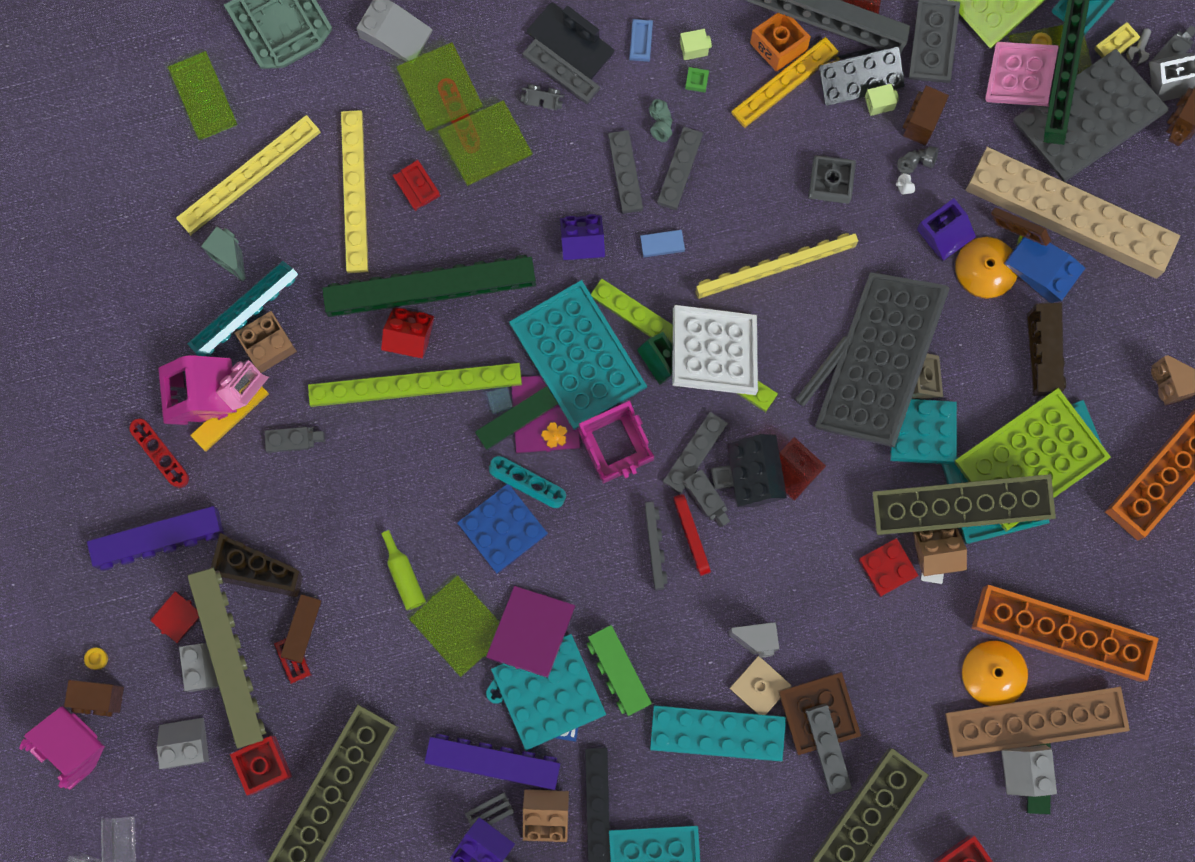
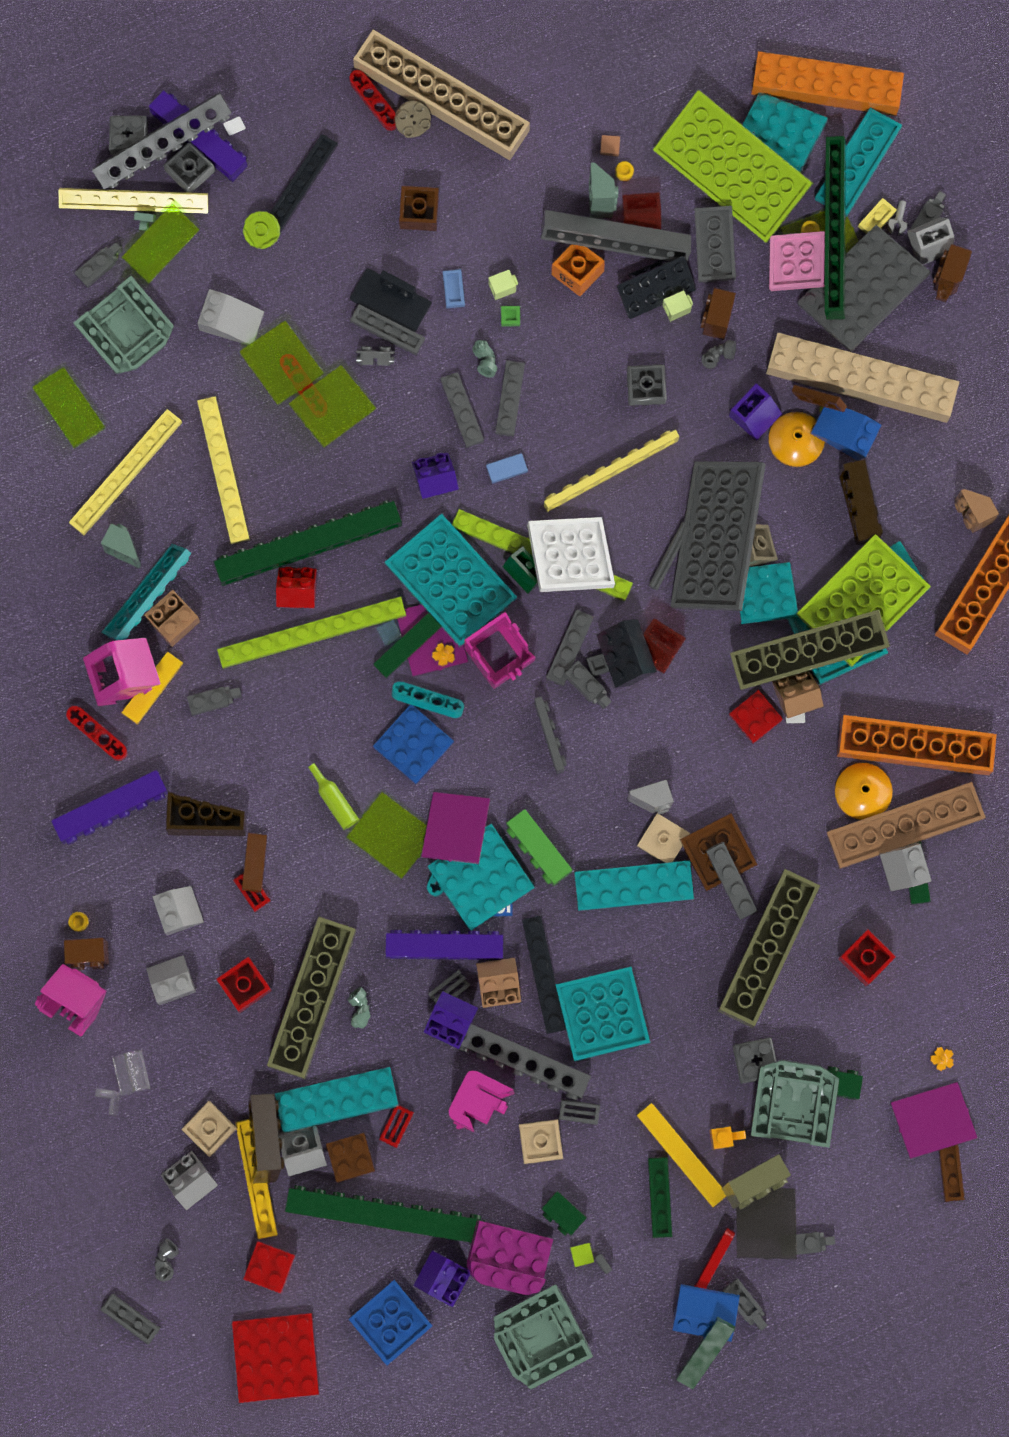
camera: 15 degrees left, 0 degrees up
red piece [150,591,199,644] -> none
olive brick [187,567,266,749] -> none
bright pink window [216,360,269,411] -> none
red plate [392,160,441,211] -> none
red beam [673,494,711,576] -> none
yellow tile [731,37,839,128] -> none
white piece [896,173,915,194] -> none
none -> sand green arm [347,987,371,1029]

